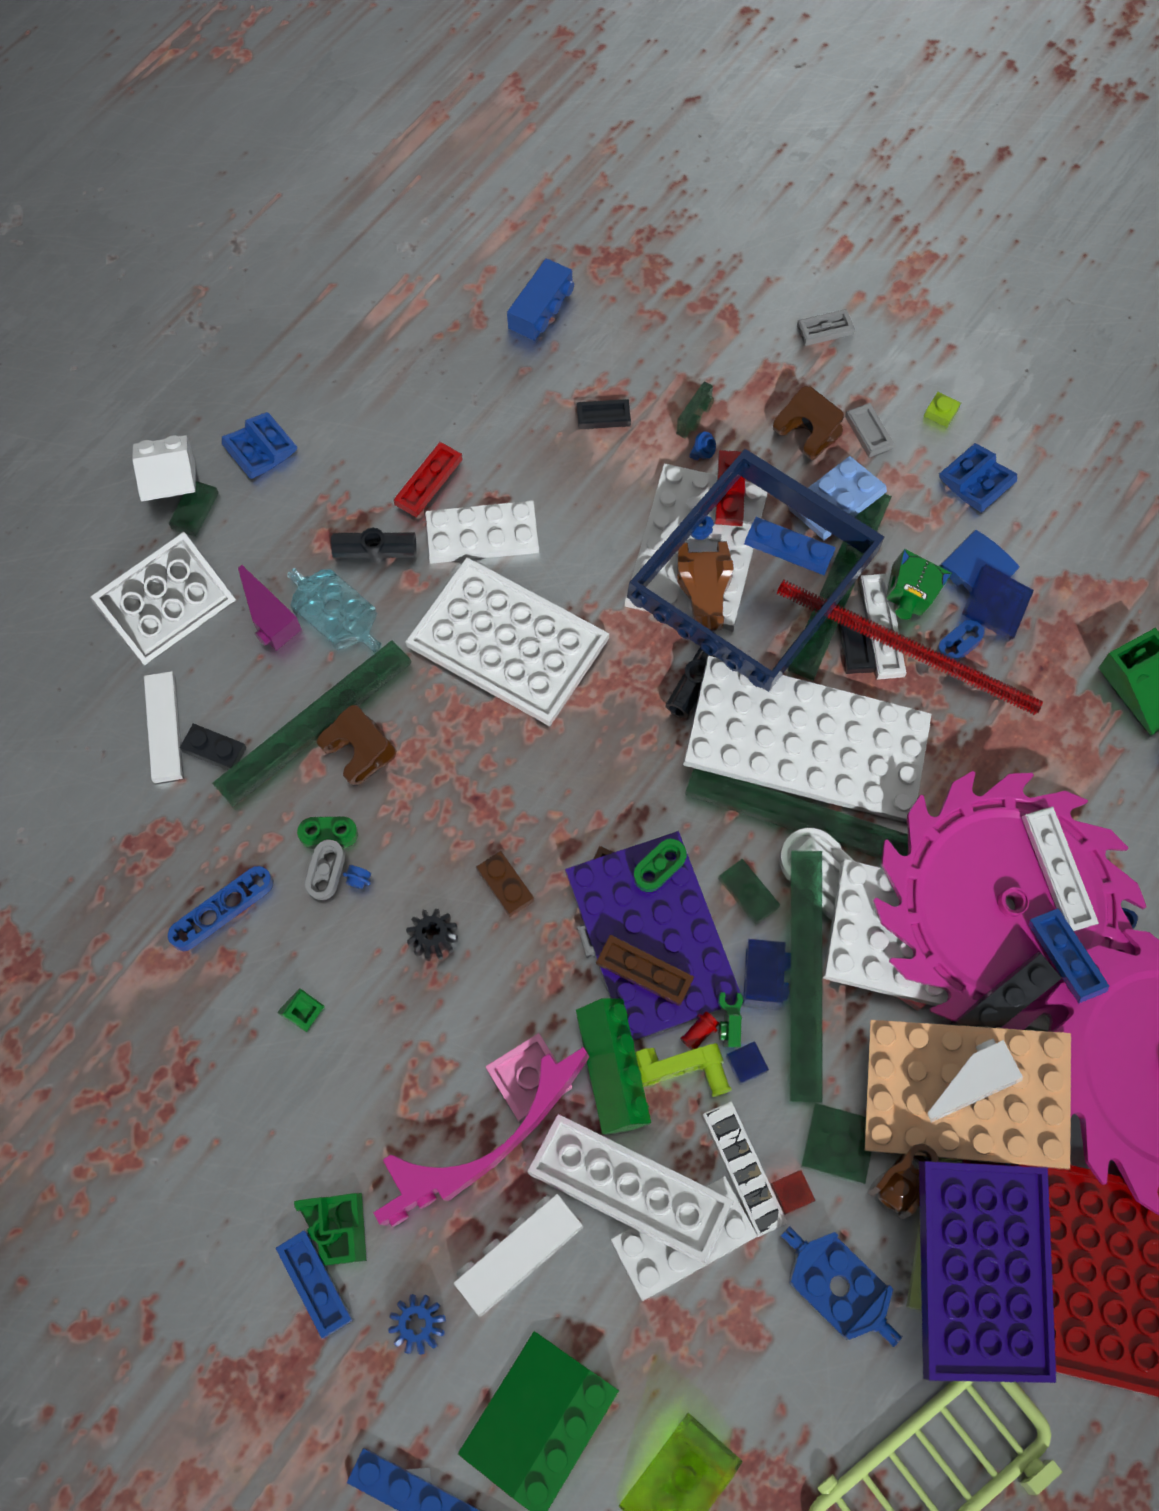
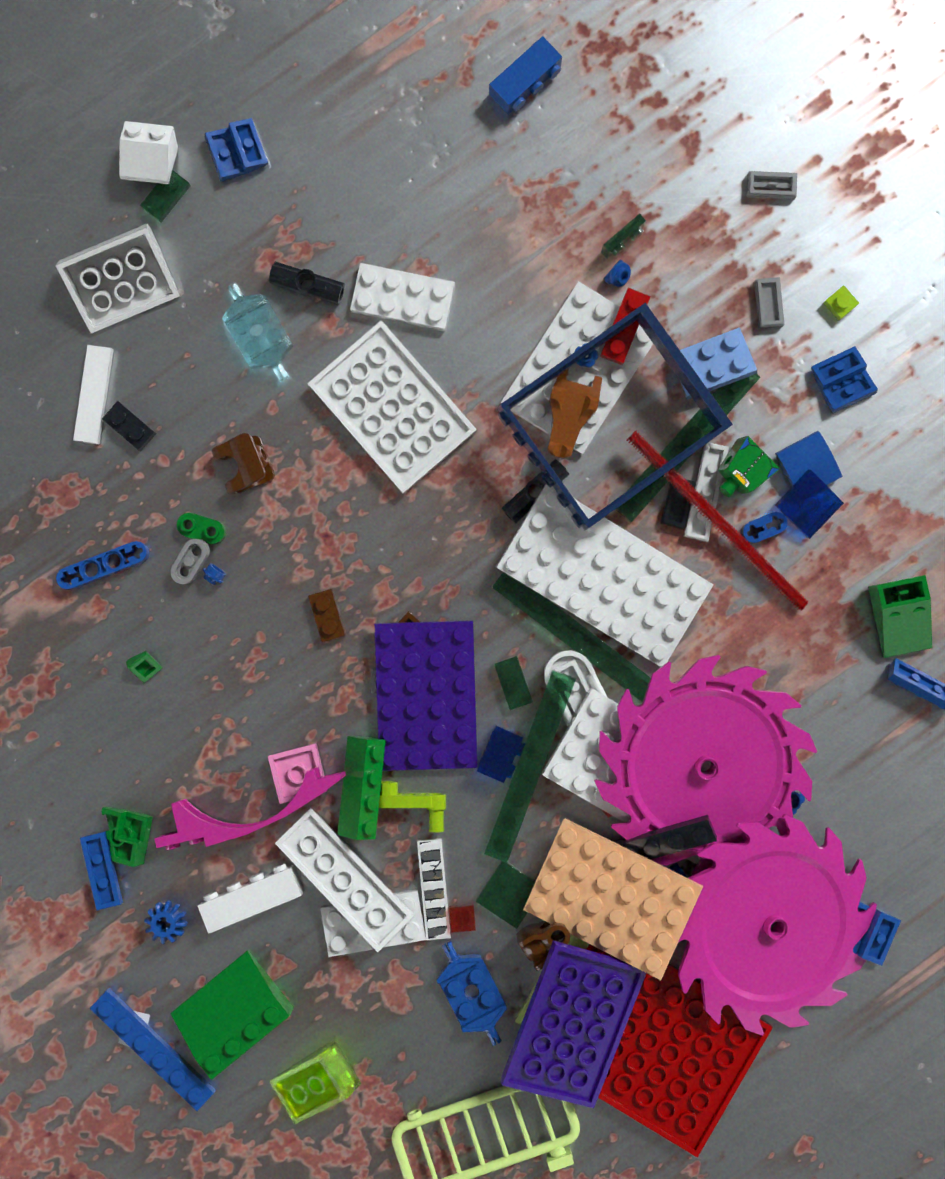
camera: 20 degrees right, 20 degrees up
clear green plate [212,640,411,807] -> none
magenta slope [238,565,302,651] -> none
red plate [393,442,463,518] -> none
black gear [406,908,459,961] -> none
black tile [577,399,631,430] -> none
reddish brown plate [596,935,694,1007] -> none
green plate [633,839,687,892] -> none
red pin [680,1011,719,1050] -> none
green plate [717,992,743,1048] -> none
clear blue plate [726,1041,769,1085] -> none
blue plate [744,517,836,575] -> none
reddish brown piece [773,386,844,460] -> none
white slope [927,1039,1023,1122] -> none
white tile [1021,806,1099,931] -> none
blue plate [1029,908,1110,1003] -> none

